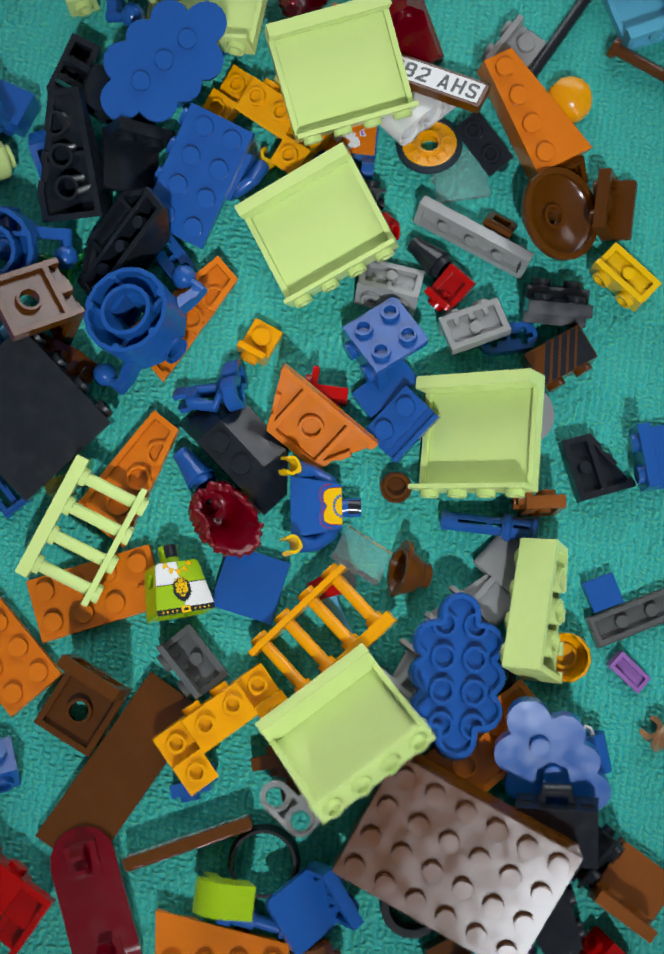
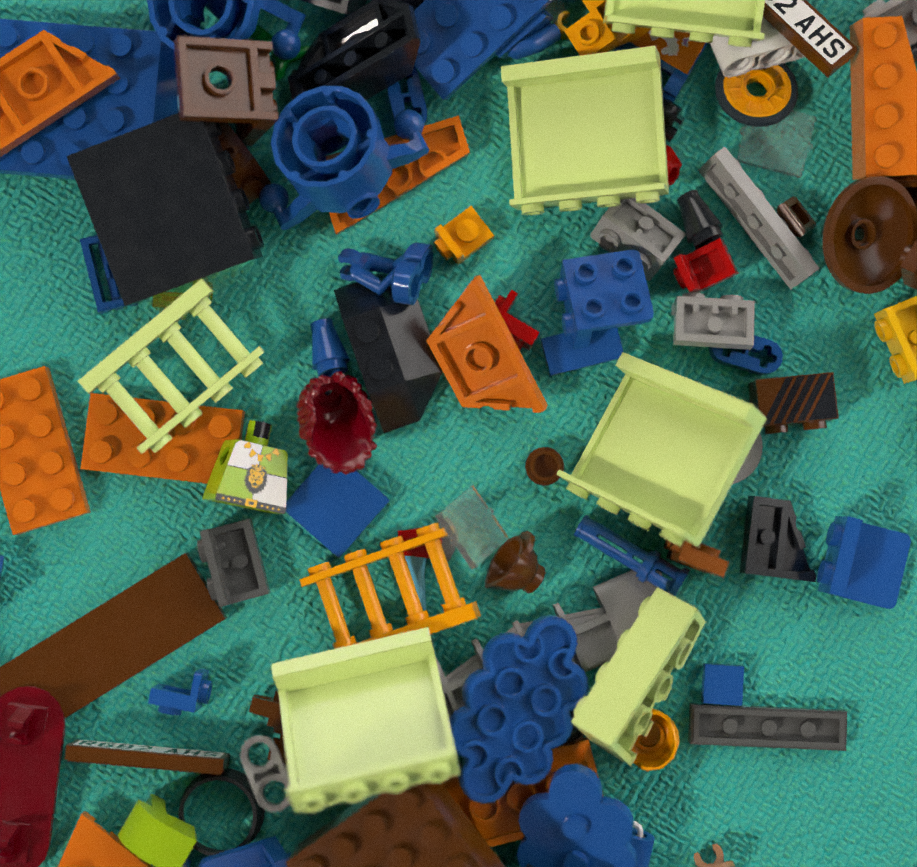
camera: 25 degrees right, 5 degrees up
reddish brown bracket [34,654,133,757] -> none
orange wing [78,410,180,548] -> none
light orange bracket [151,663,288,796] -> none
torso [279,456,361,557] -> none
blue plate [366,386,441,463] -> none
black hinge [454,111,514,177] -> none
black brick [521,278,593,328] -> none
medium lavender piece [606,650,651,693] -> none

